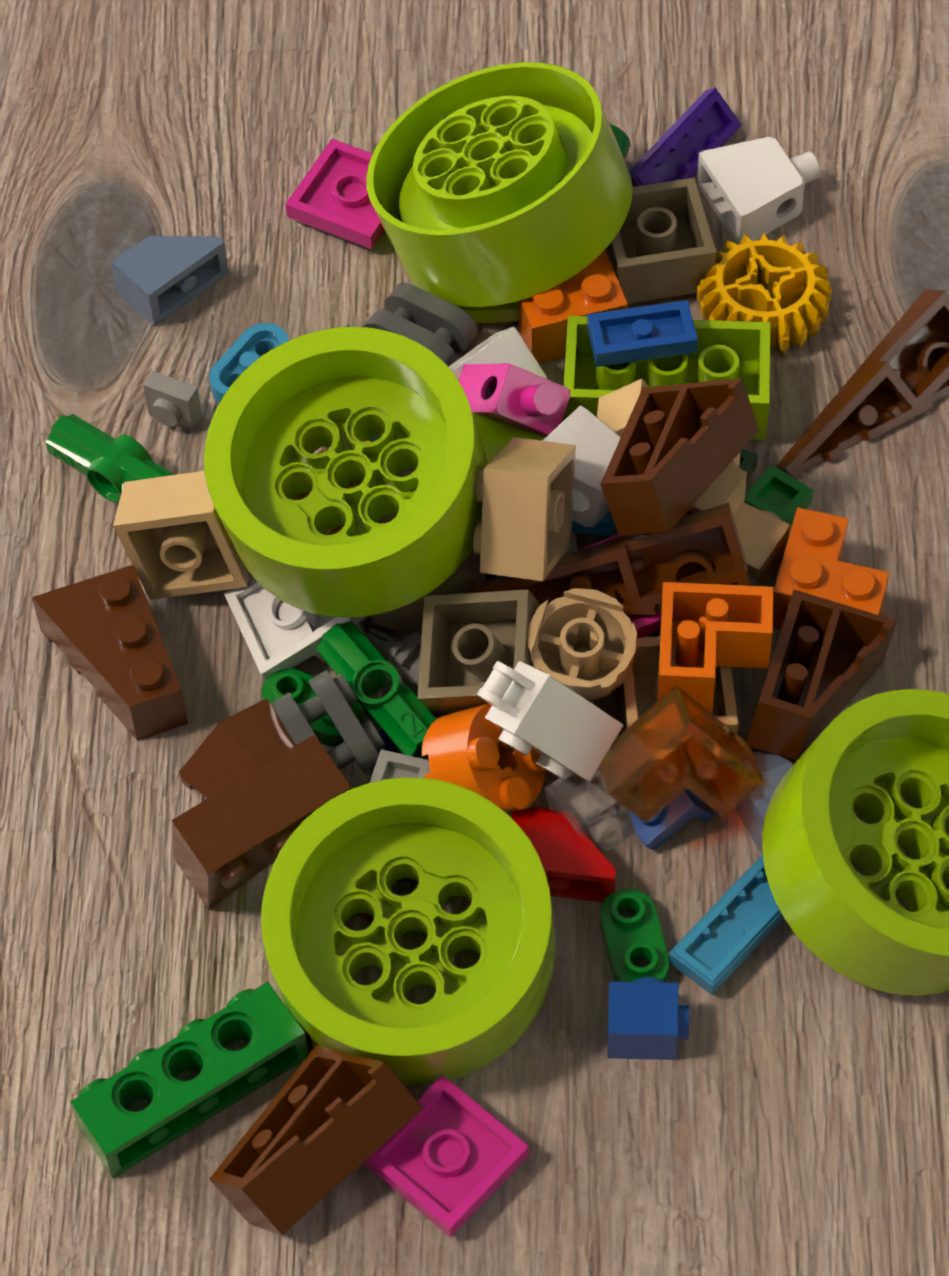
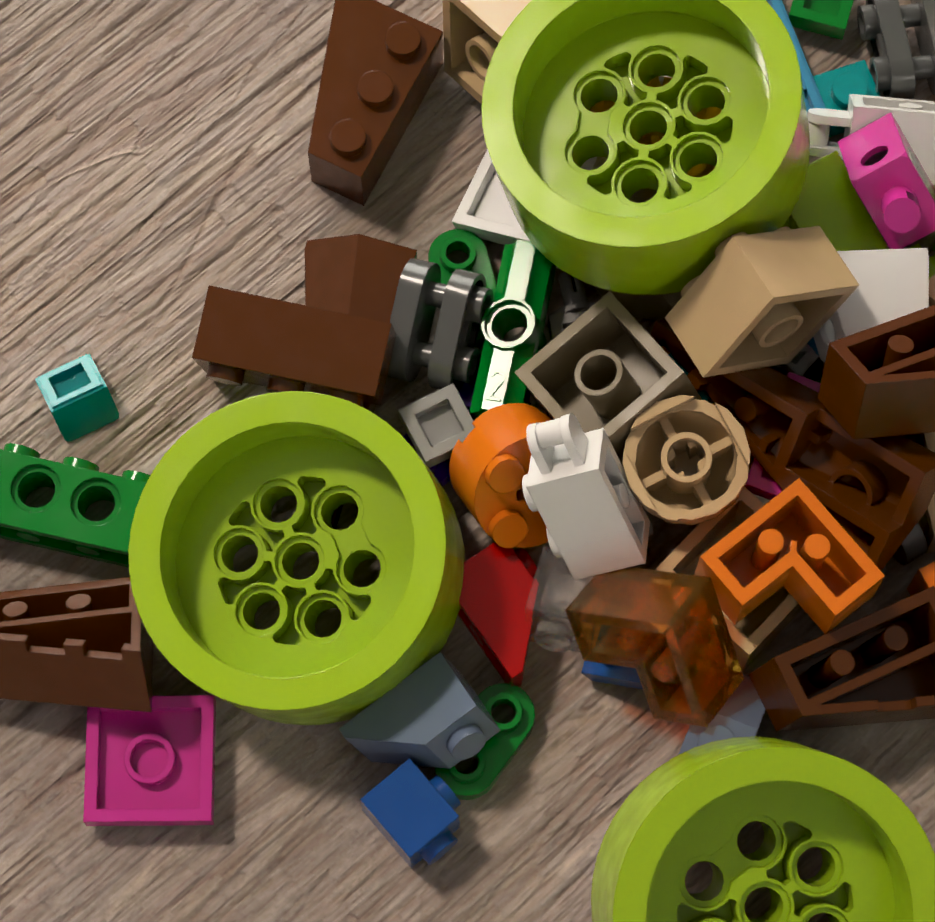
camera: 45 degrees right, 15 degrees up
dark azure plate [669,854,784,995] -> none
none -> teal slope [35,353,119,442]
none -> sand blue slope [339,652,501,769]

